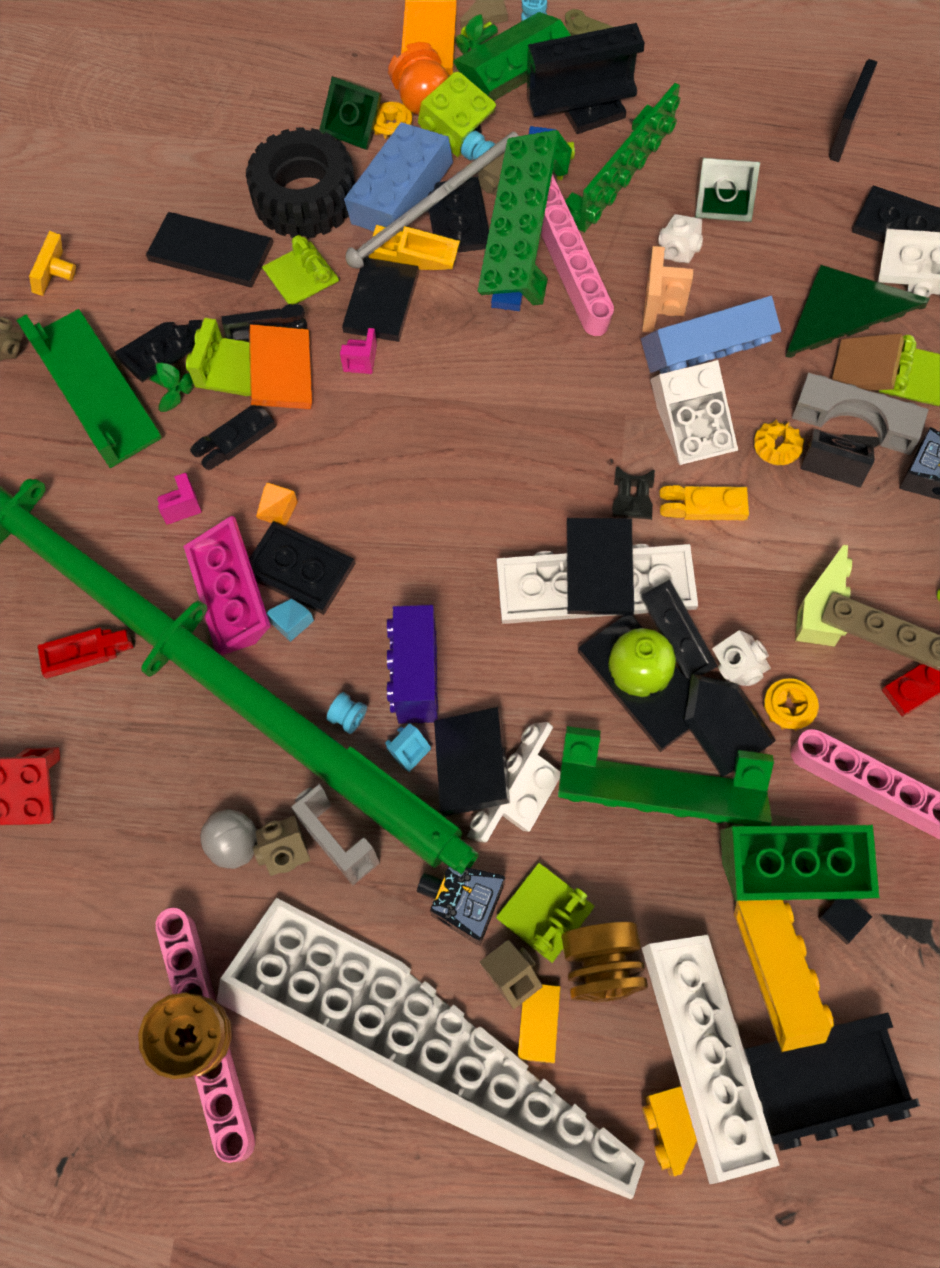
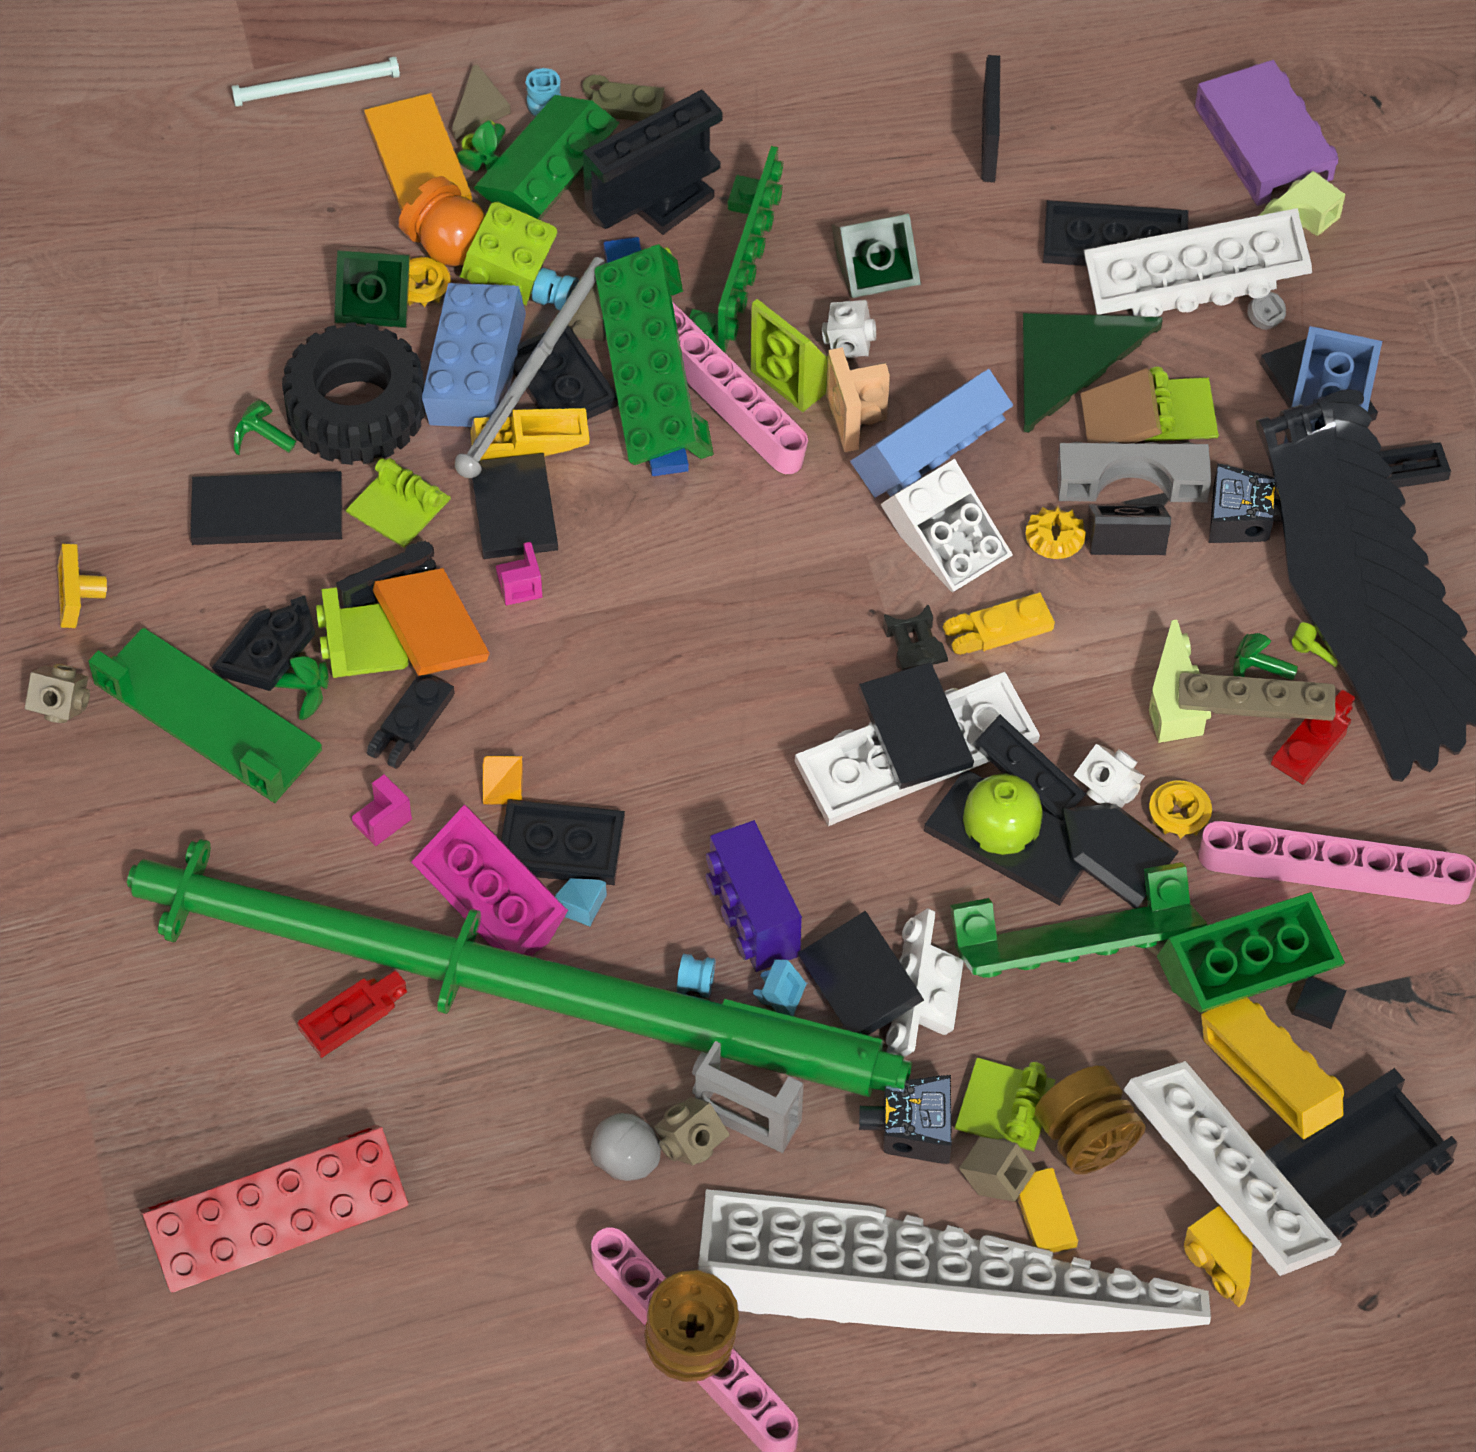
camera: 25 degrees left, 10 degrees down
none -> green plant [233,399,297,455]
none -> lime slope [751,299,828,412]
none -> green plant [1232,633,1298,680]

